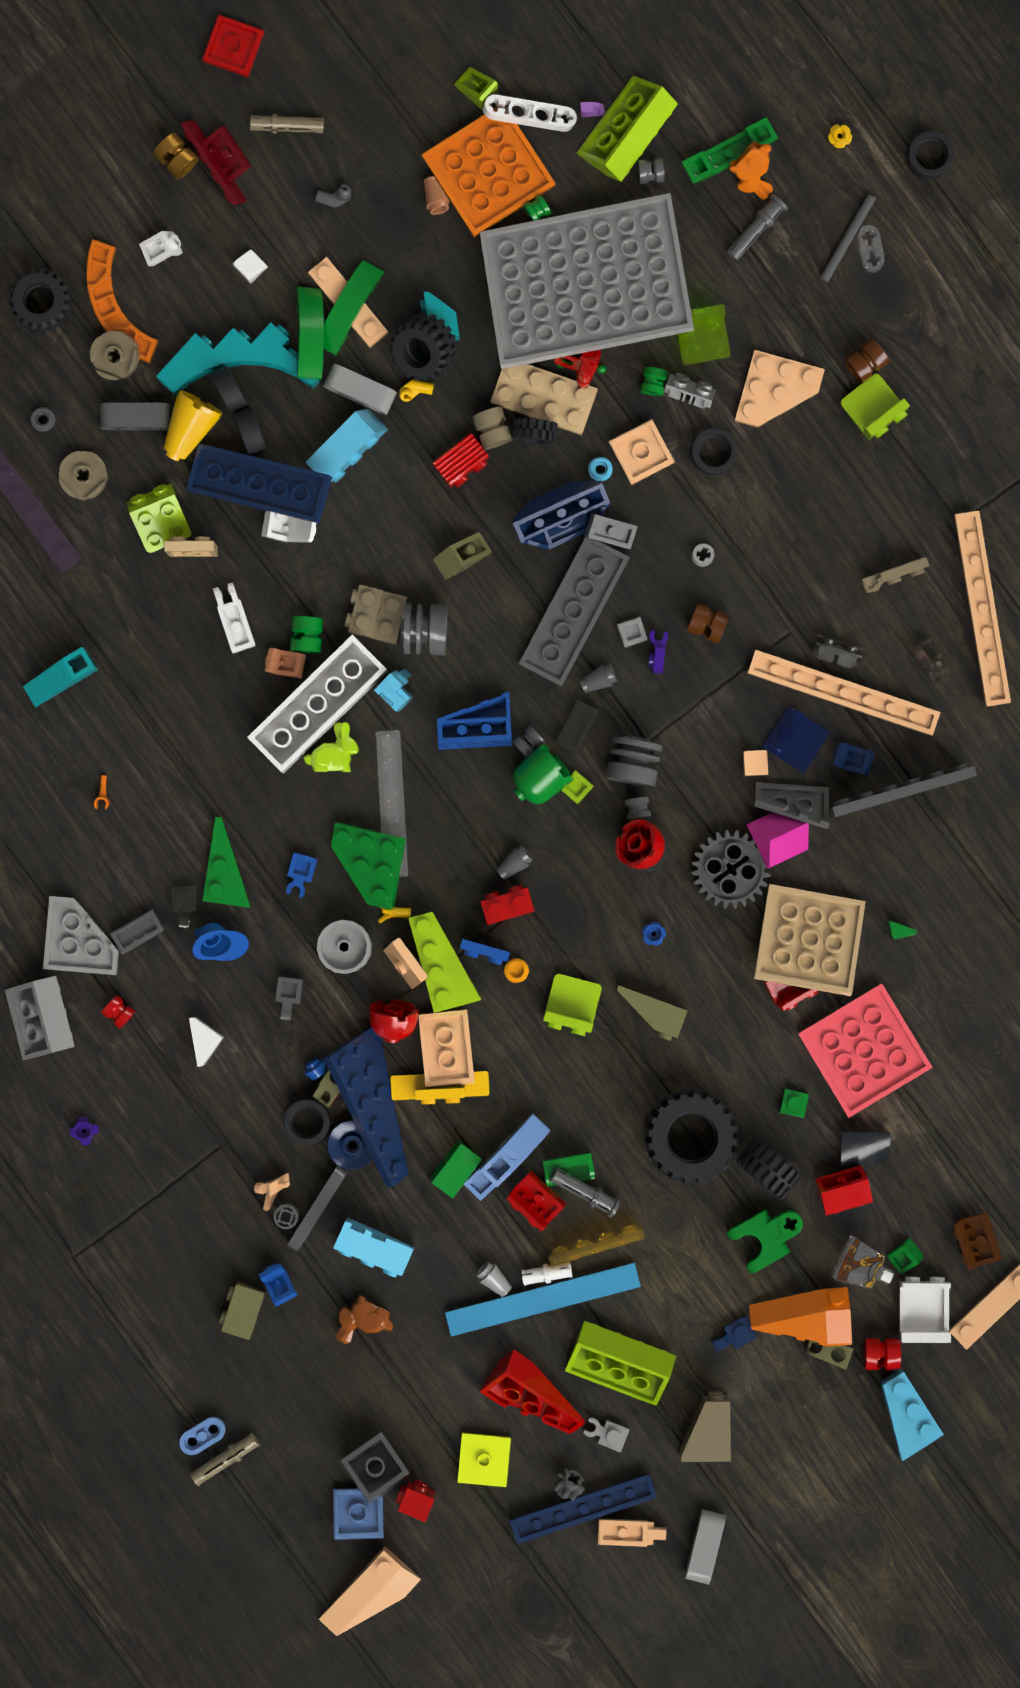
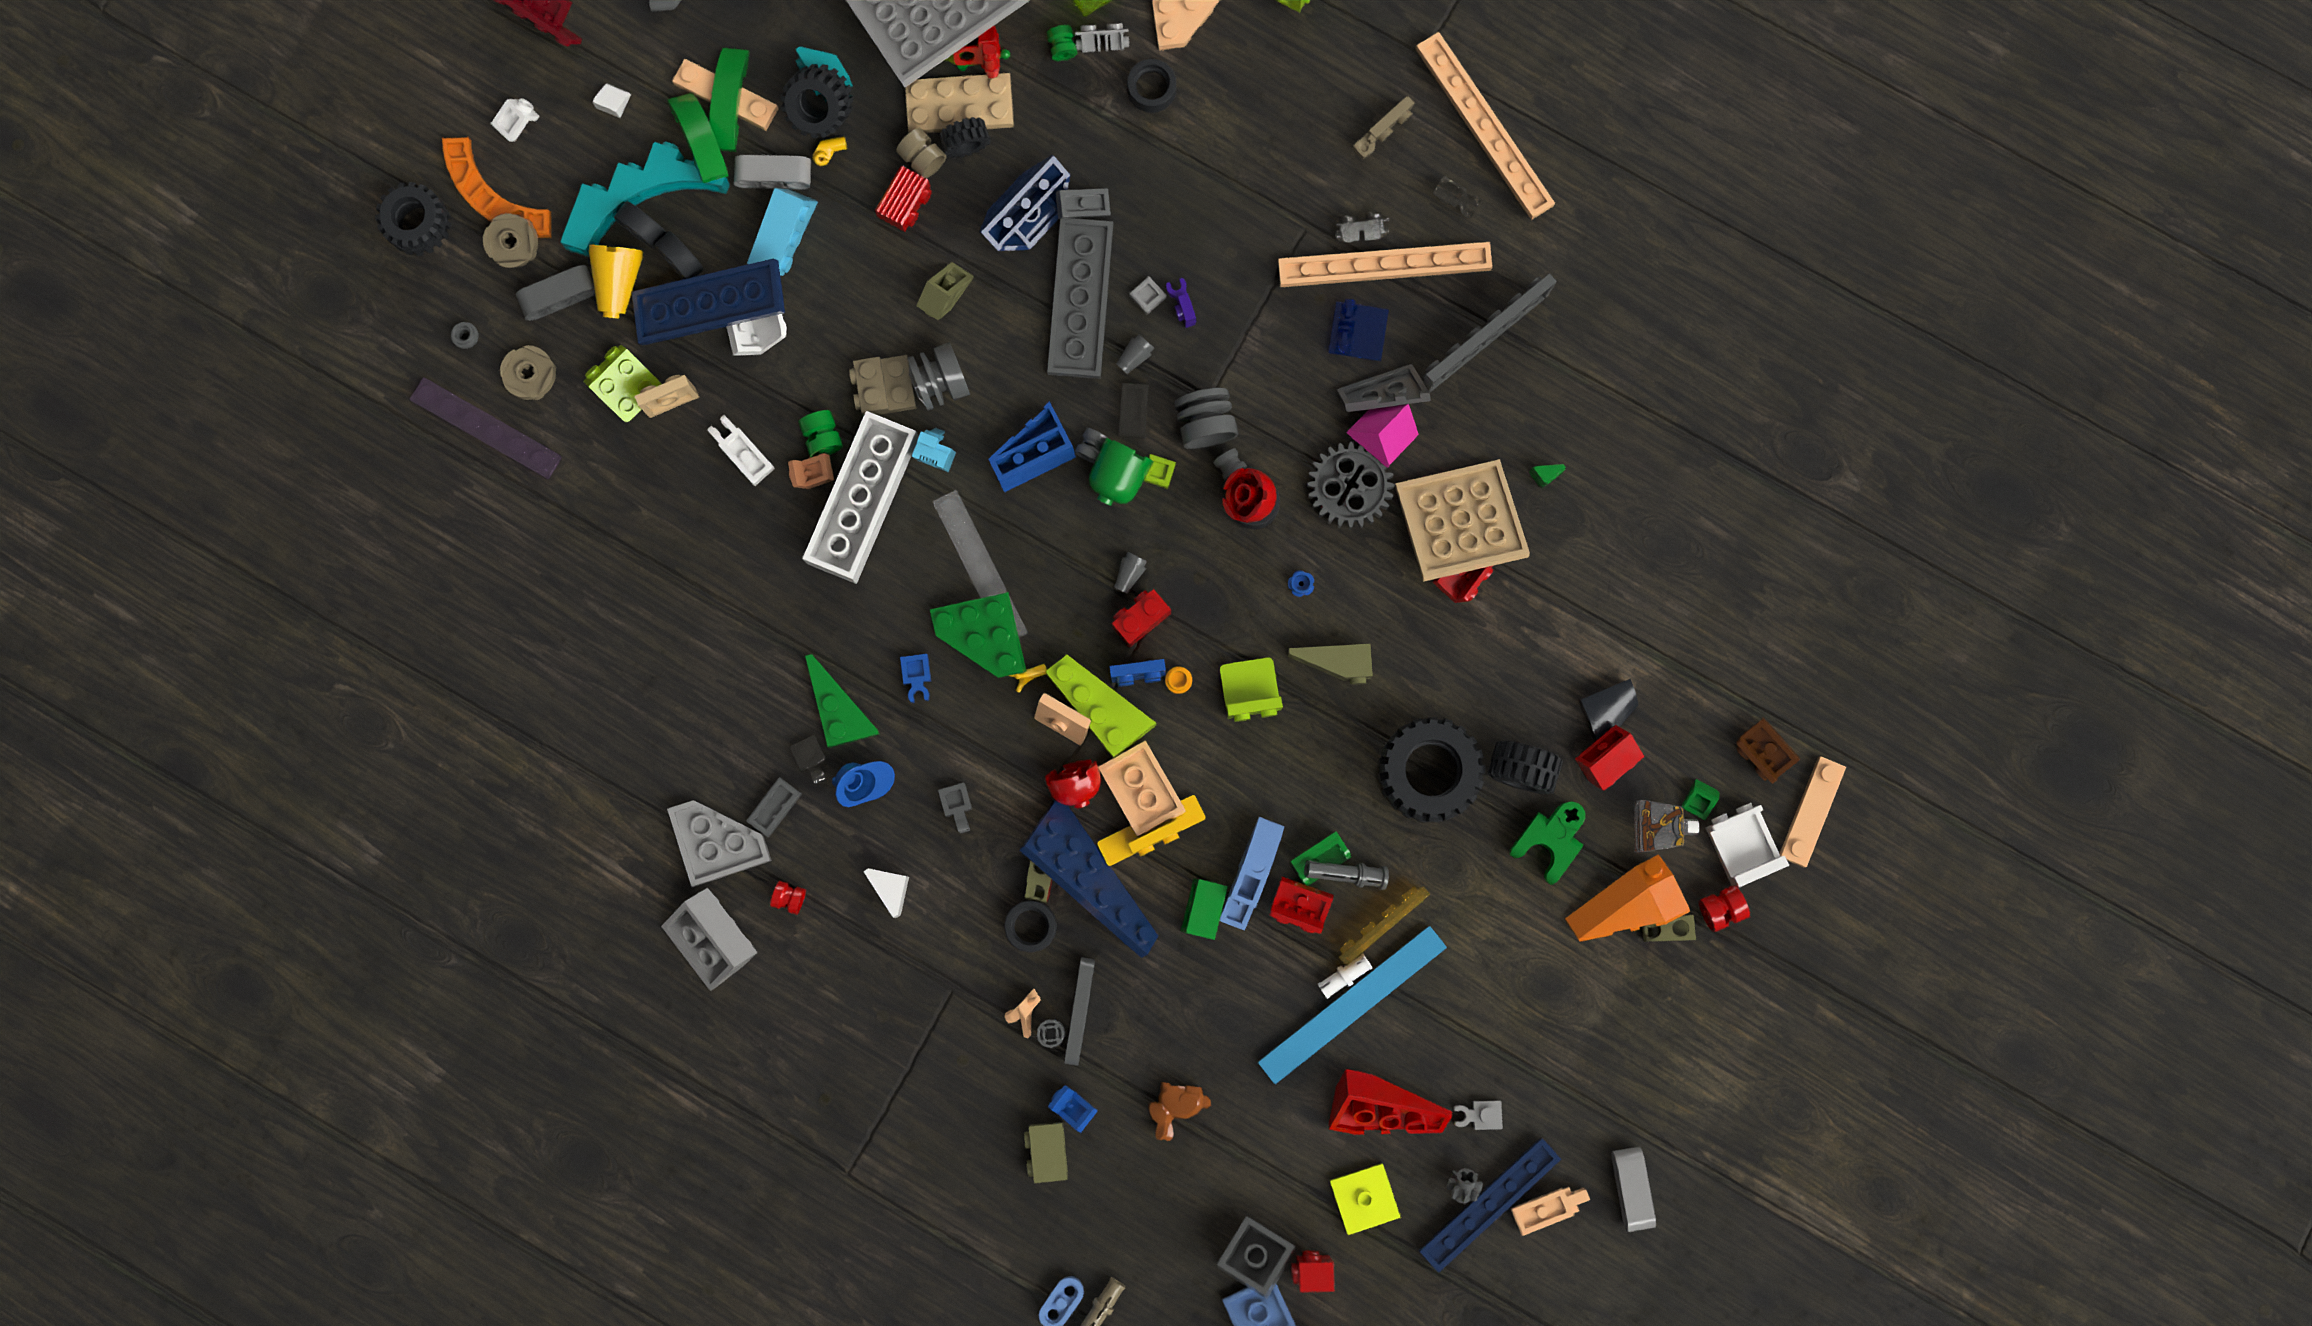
camera: 25 degrees left, 5 degrees down
teal slope [23,647,98,707] -> none
dark purple plate [70,1116,99,1146] -> none
orange hand [94,775,110,810] -> none
pearl gold wheel [153,133,199,180] -> none
lime animal [304,722,359,772] -> none
blue plate [304,1058,328,1080] -> none
light grey wheel [317,920,372,974] -> none
dark blue dish [328,1121,372,1170] -> none
medium azure wedge [333,1217,414,1278] -> none
light grey cone [476,1261,512,1297] -> none
lime slope [565,1321,676,1406] -> none
medium azure plate [588,457,613,482] -> none
light nougat plate [609,419,674,485] -> none
dark tan slope [679,1391,731,1462] -> none
reddish brown wheel [686,603,730,644] -> none
light grey bush [692,544,714,567] -> none
dark blue plate [712,1315,757,1352] -> none
light nougat slope [742,750,768,776] -> none
green plate [779,1089,809,1118] -> none
coral plate [797,983,933,1118] -> none
dark blue bracket [833,742,875,776] -> none
medium azure wedge [880,1368,944,1461] -> none

